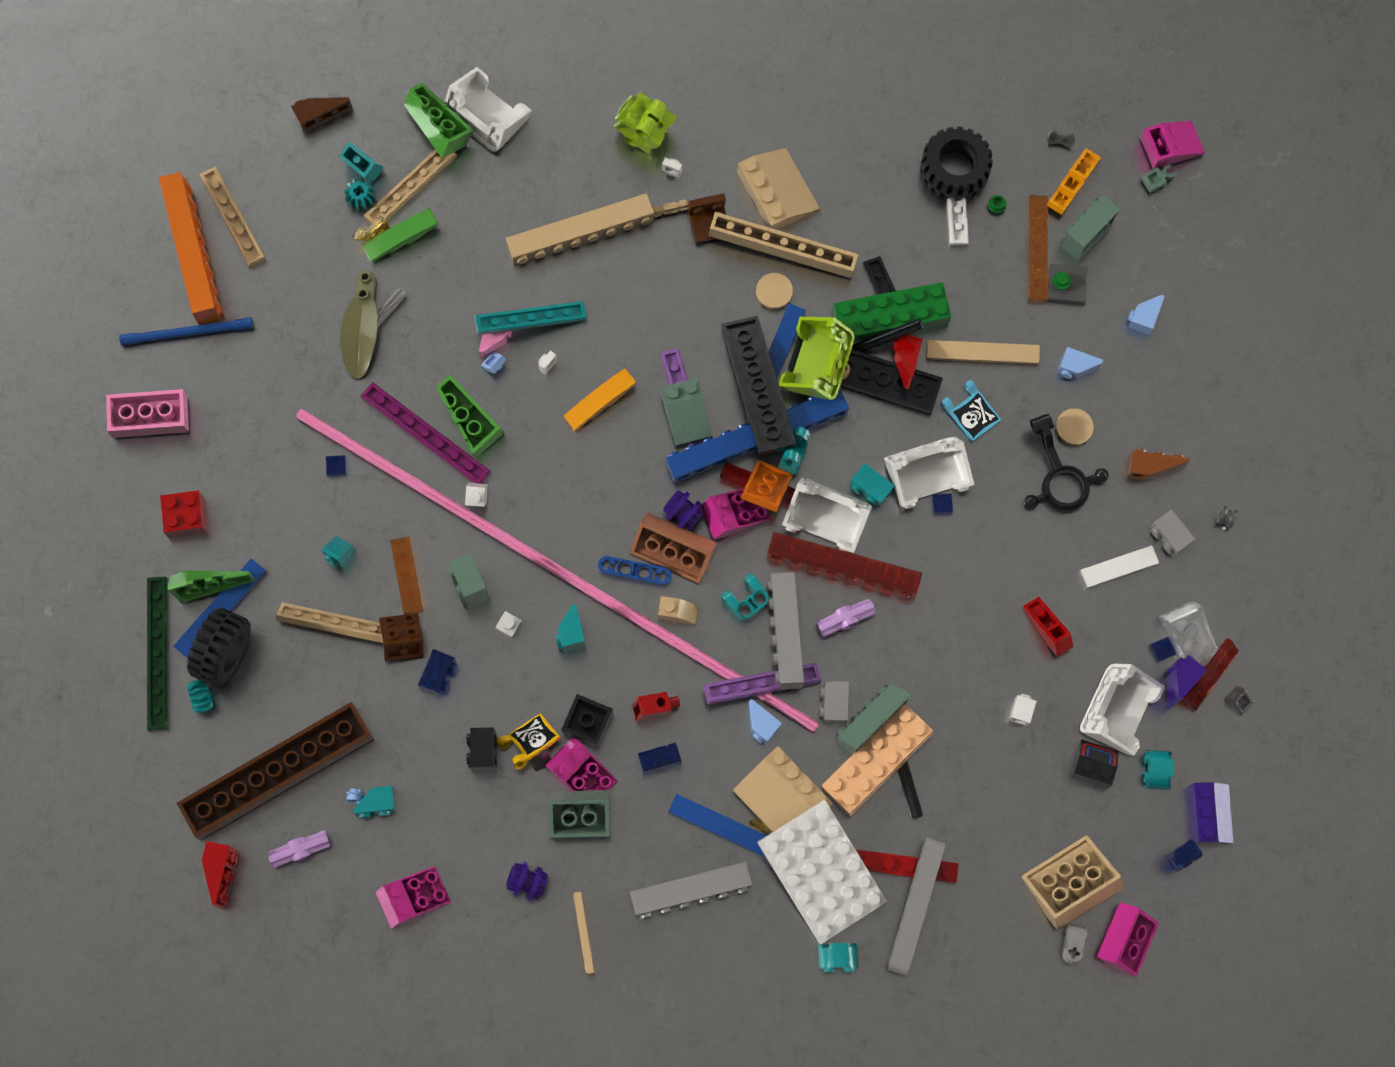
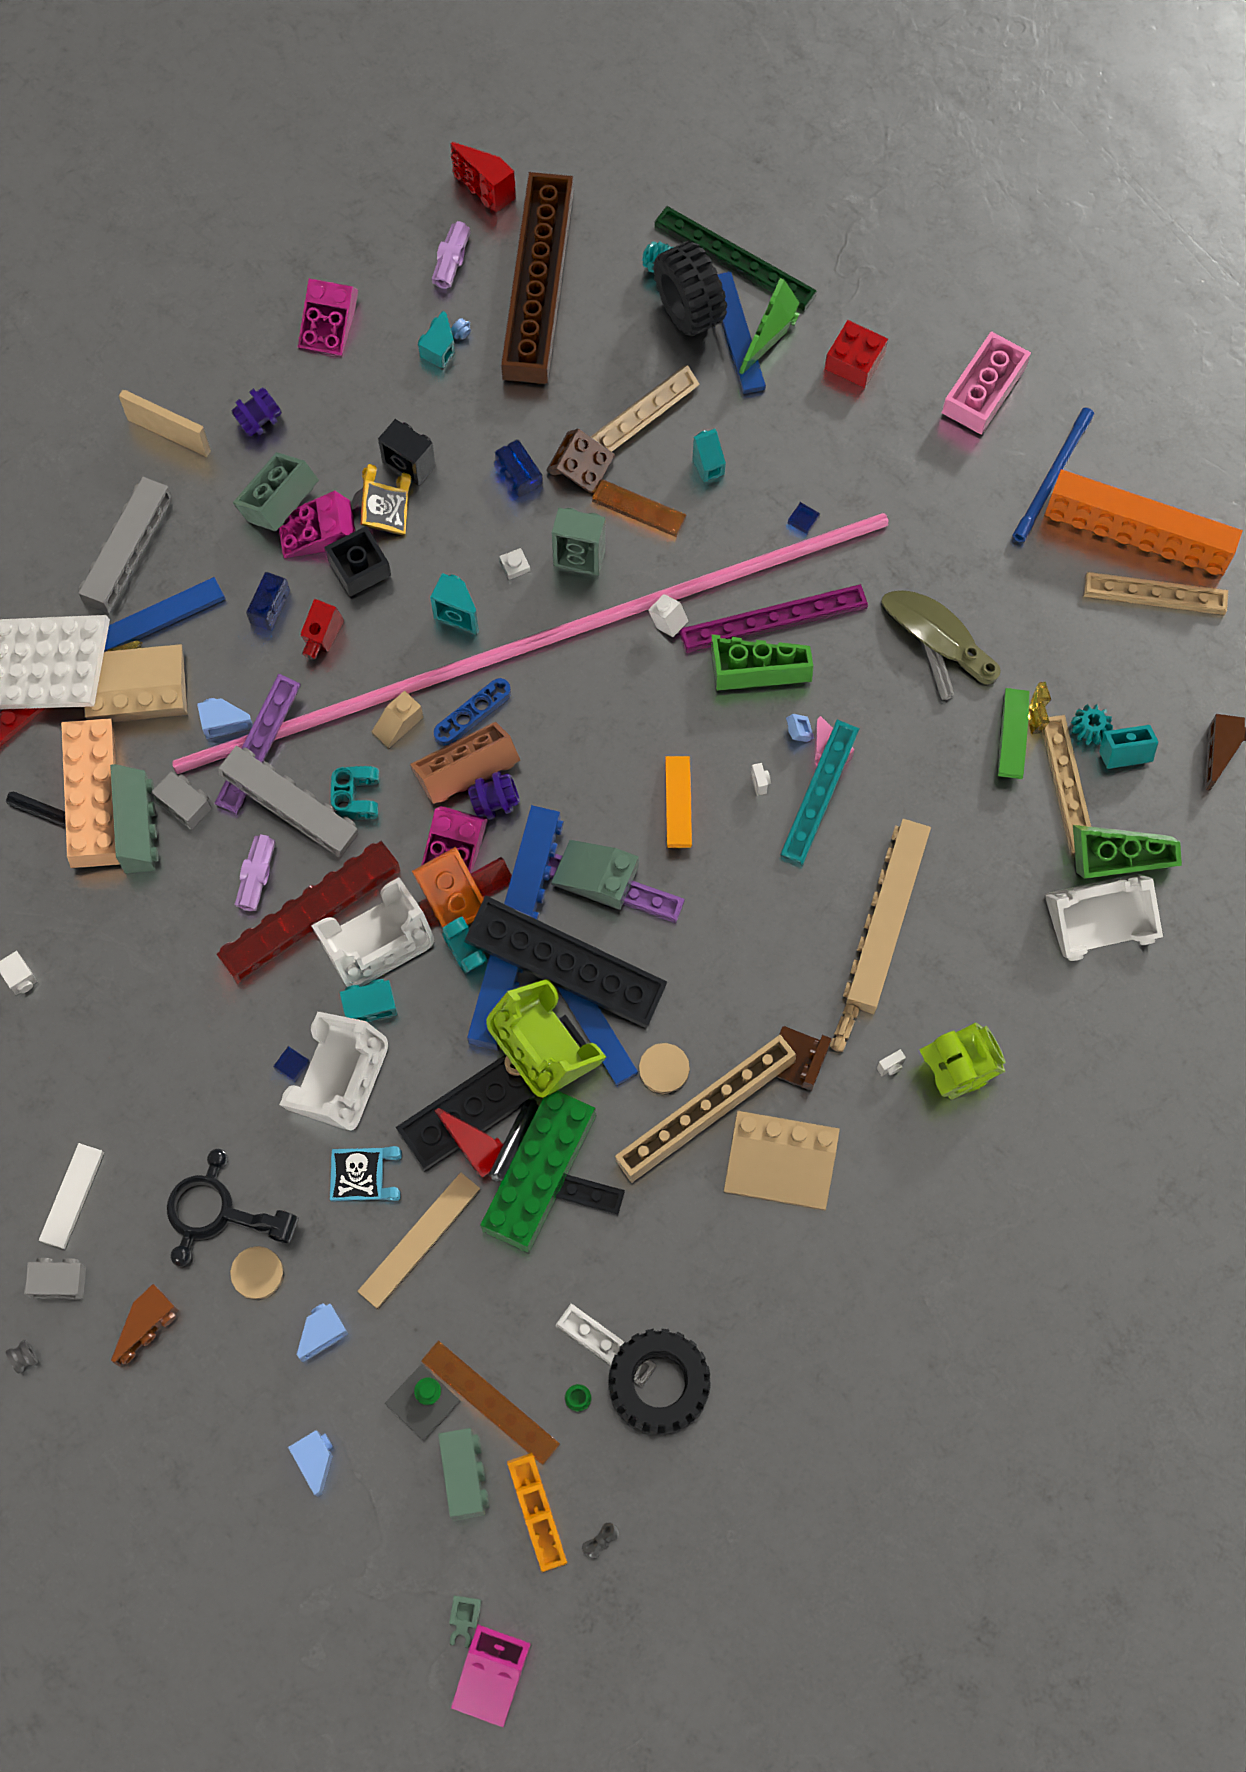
camera: 130 degrees right, 5 degrees down
red slope [1023,597,1073,657] -> none

